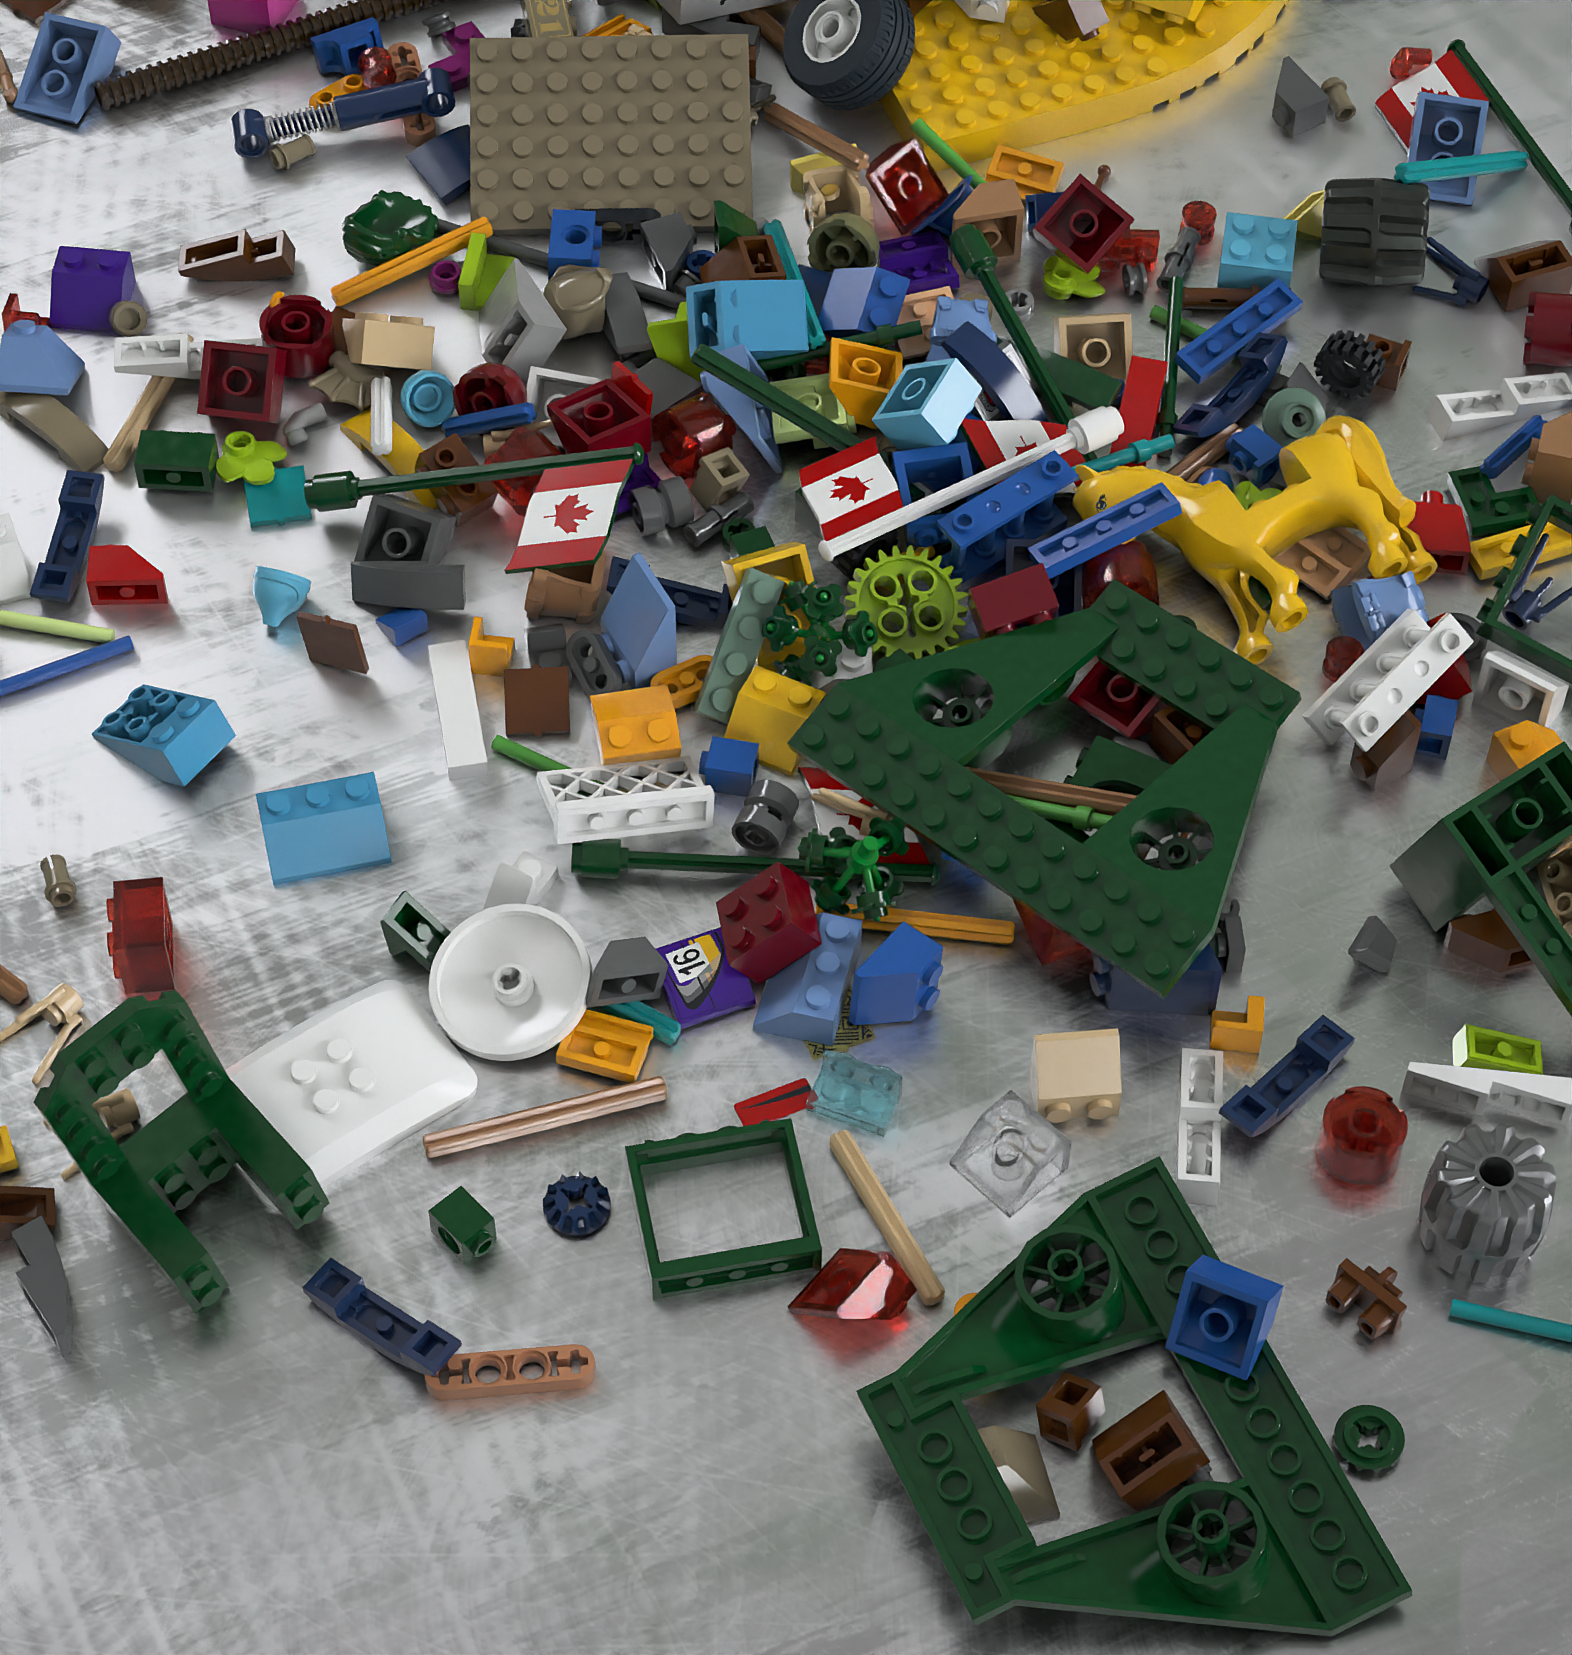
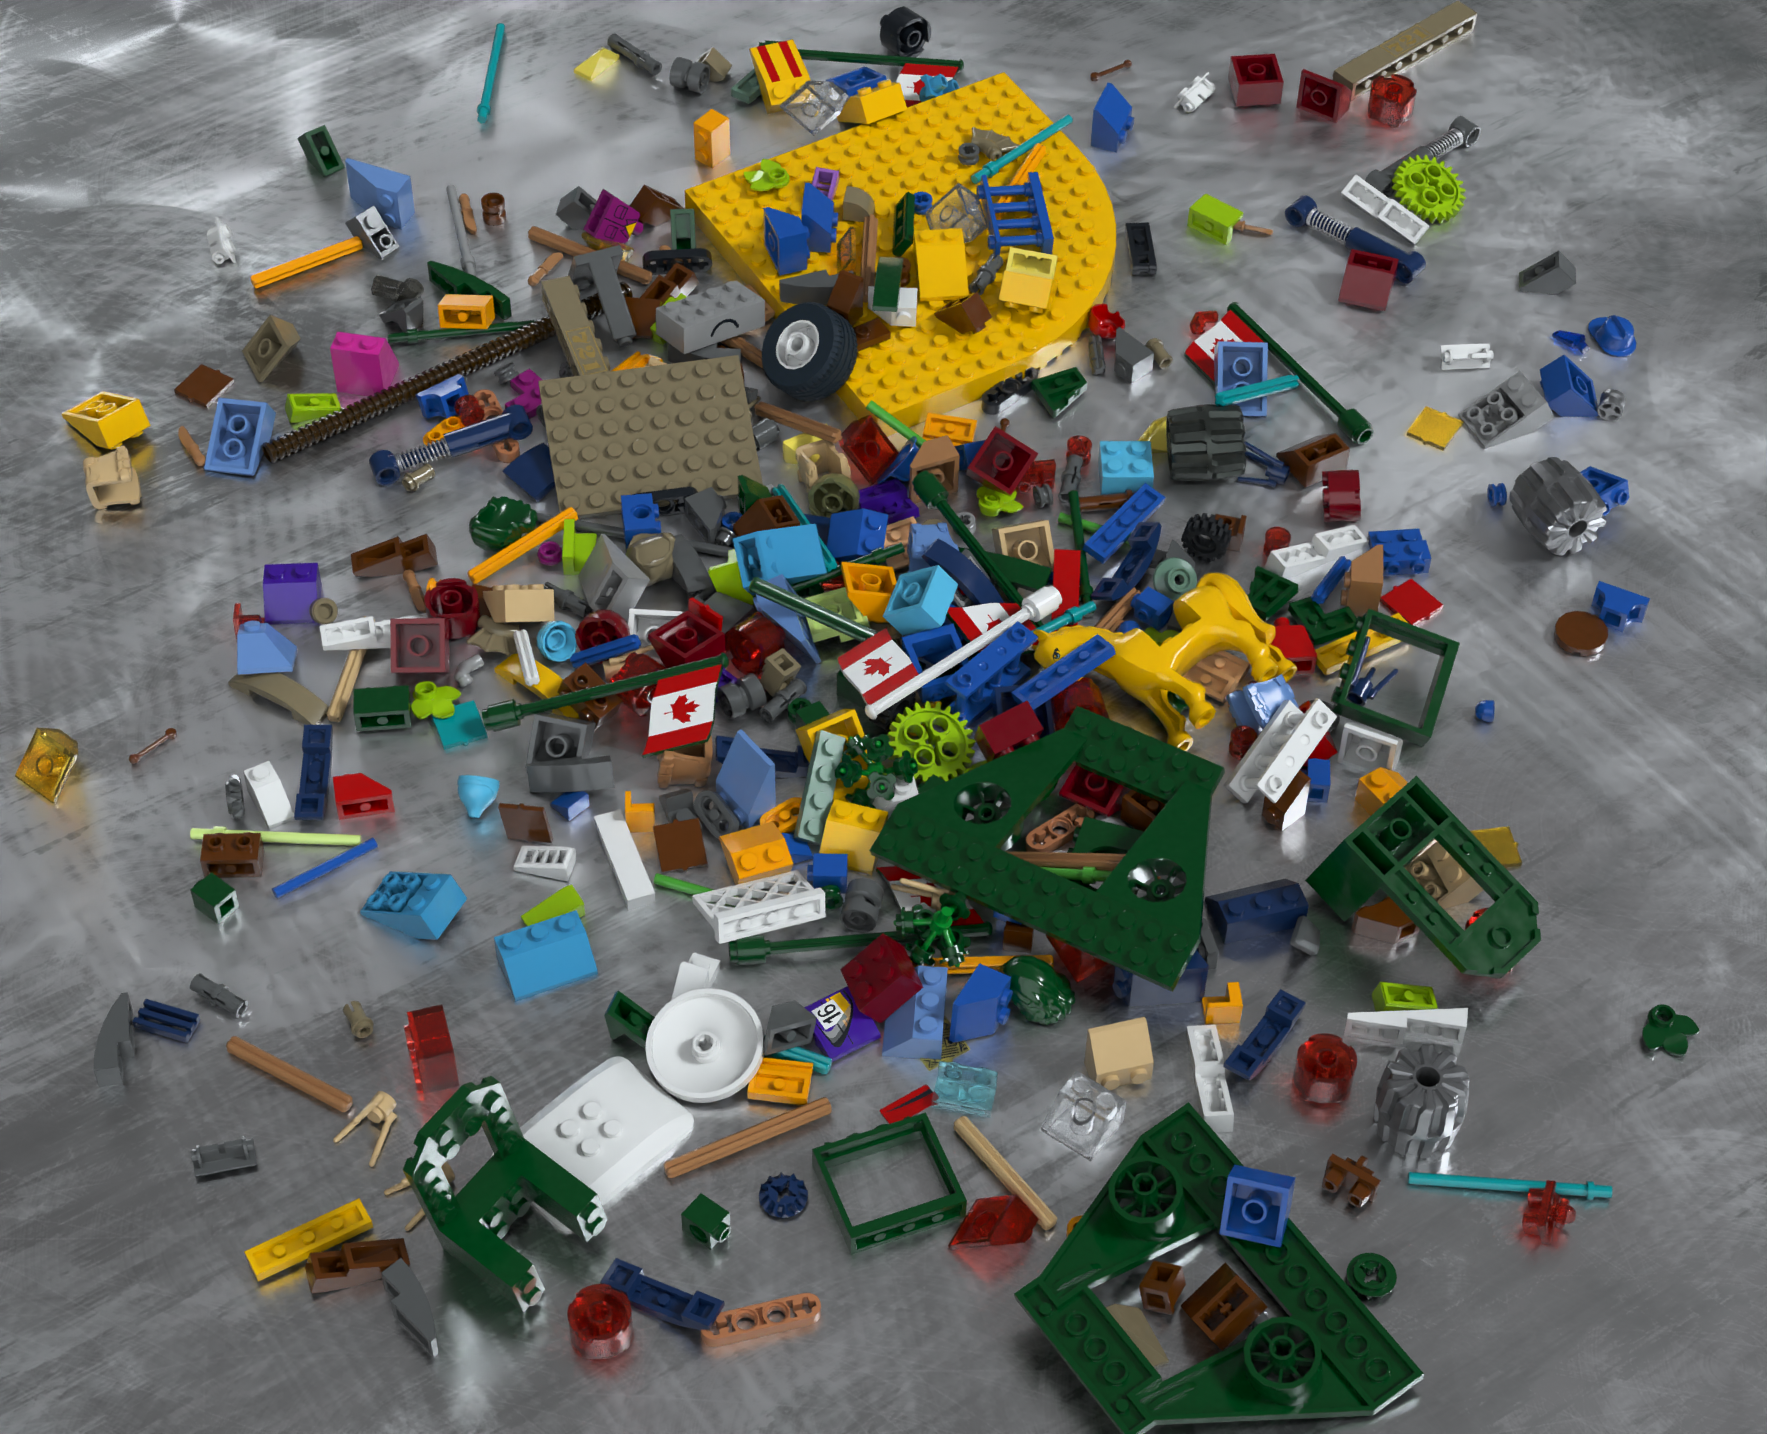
camera: 10 degrees left, 5 degrees down
none -> lime slope [285,393,341,423]
none -> medium nougat piece [403,569,426,613]
none -> white slope [513,846,576,882]
none -> lime slope [521,884,585,927]
none -> dark grey pin [544,582,592,618]
none -> clear red brick [567,1284,633,1360]
none -> dark grey brick [752,418,780,451]
none -> blue slope [781,833,813,864]
none -> dark green bush [821,885,843,912]
none -> reddish brown plate [853,318,891,352]
none -> black beam [981,367,1038,415]
none -> dark green piece [998,955,1076,1025]
none -> reddish brown panel [1003,921,1034,953]
none -> nougat beam [1025,804,1095,852]
none -> dark green wing [1031,367,1087,418]
none -> red hair [1088,304,1125,339]
none -> dark grey axle [1088,335,1106,375]
none -> dark blue slope [1205,879,1309,945]
none -> dark green wing [1247,566,1298,621]
none -> clear red wheel [1263,527,1291,557]

